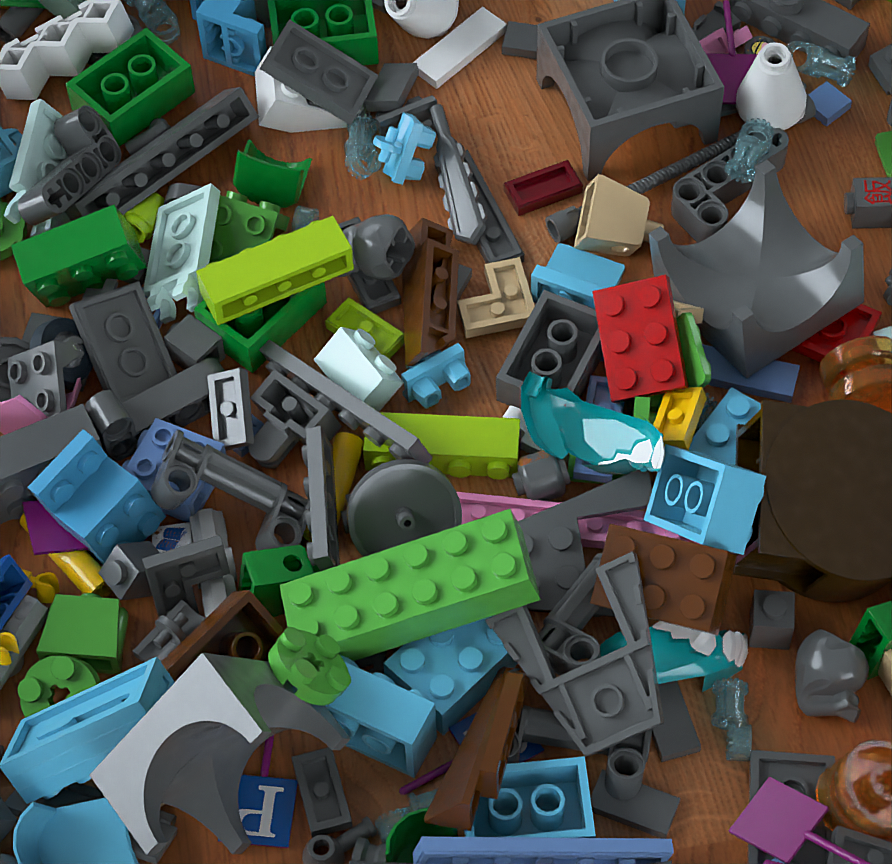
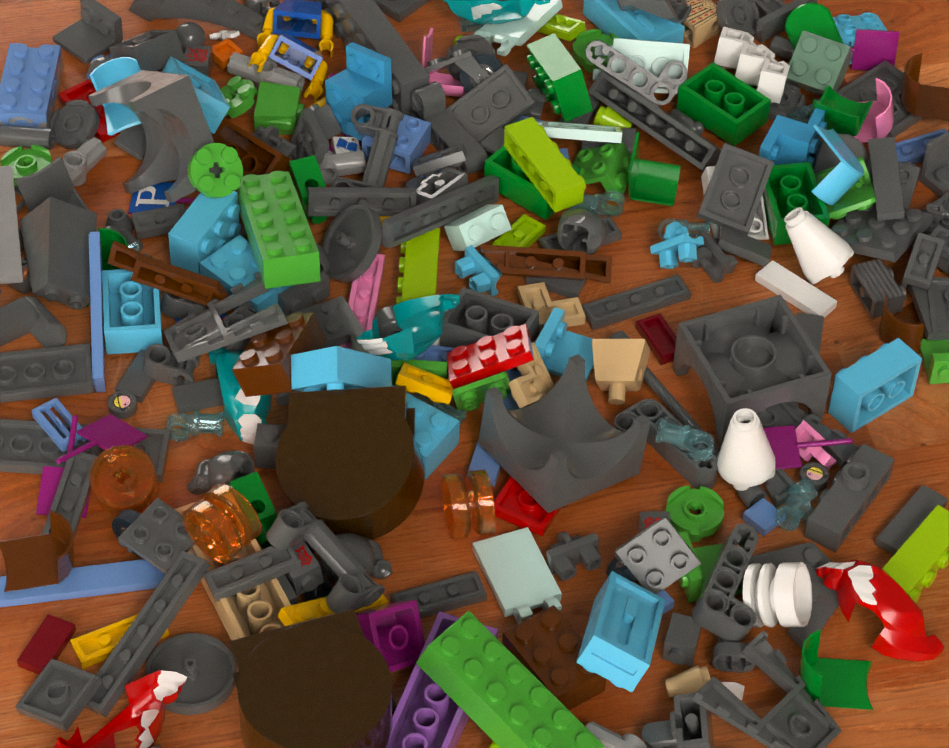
camera: 85 degrees right, 10 degrees down
dark grey sword [430,104,488,245] -> none
none -> dark grey tile [108,391,137,419]
none -> bright green plate [665,485,725,542]

